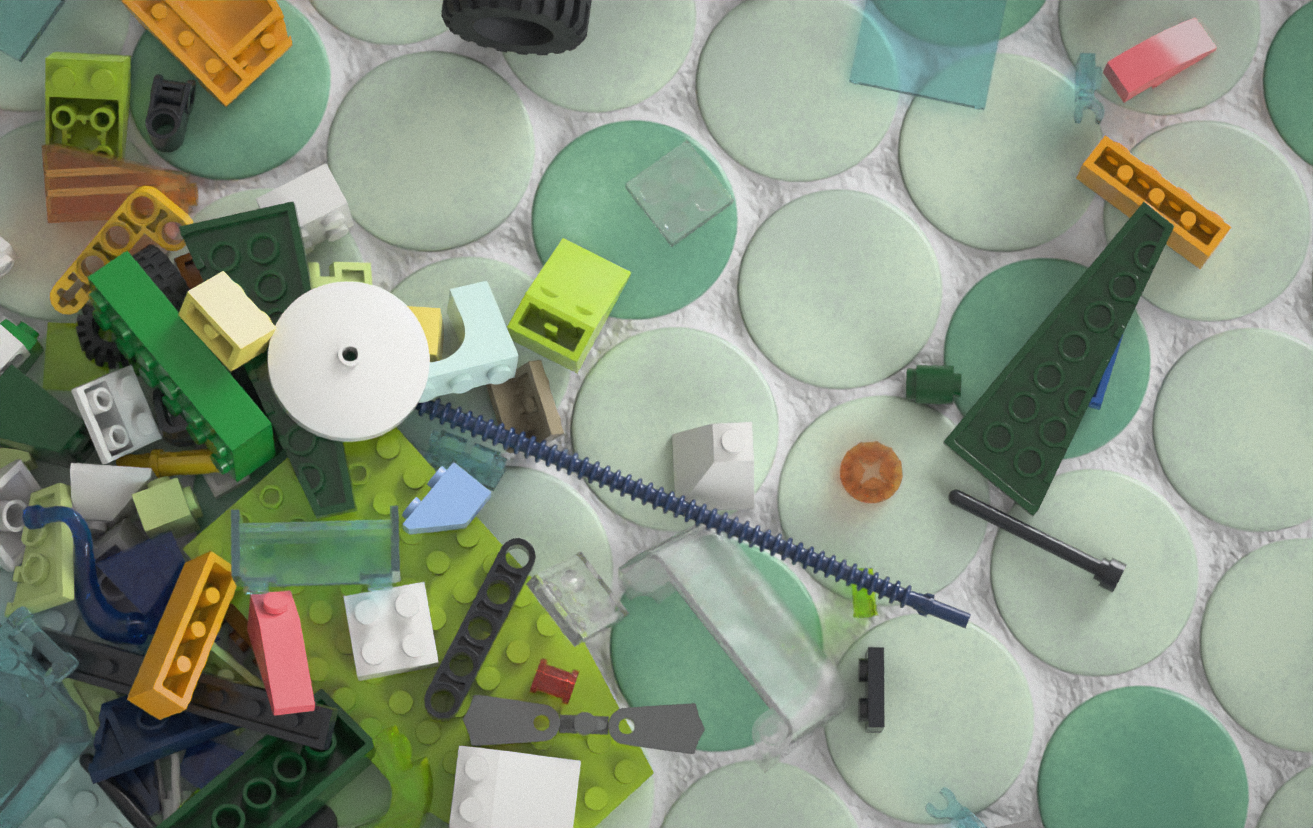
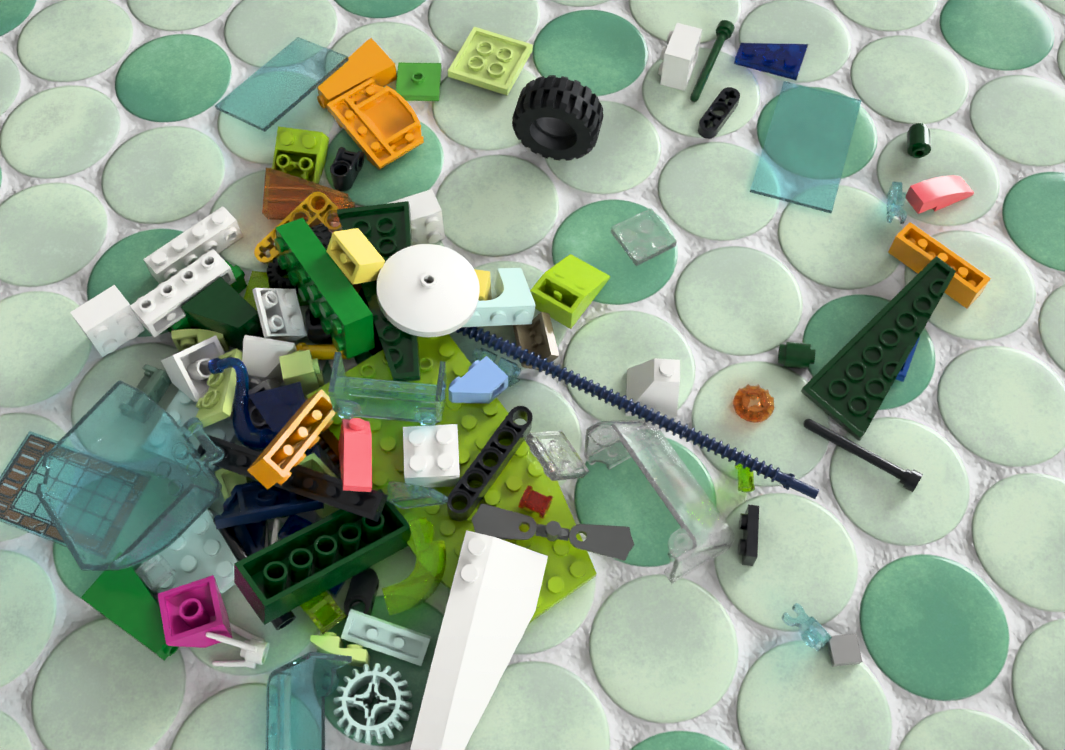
camera: 10 degrees right, 15 degrees down
none -> clear light blue slope [387,481,448,509]

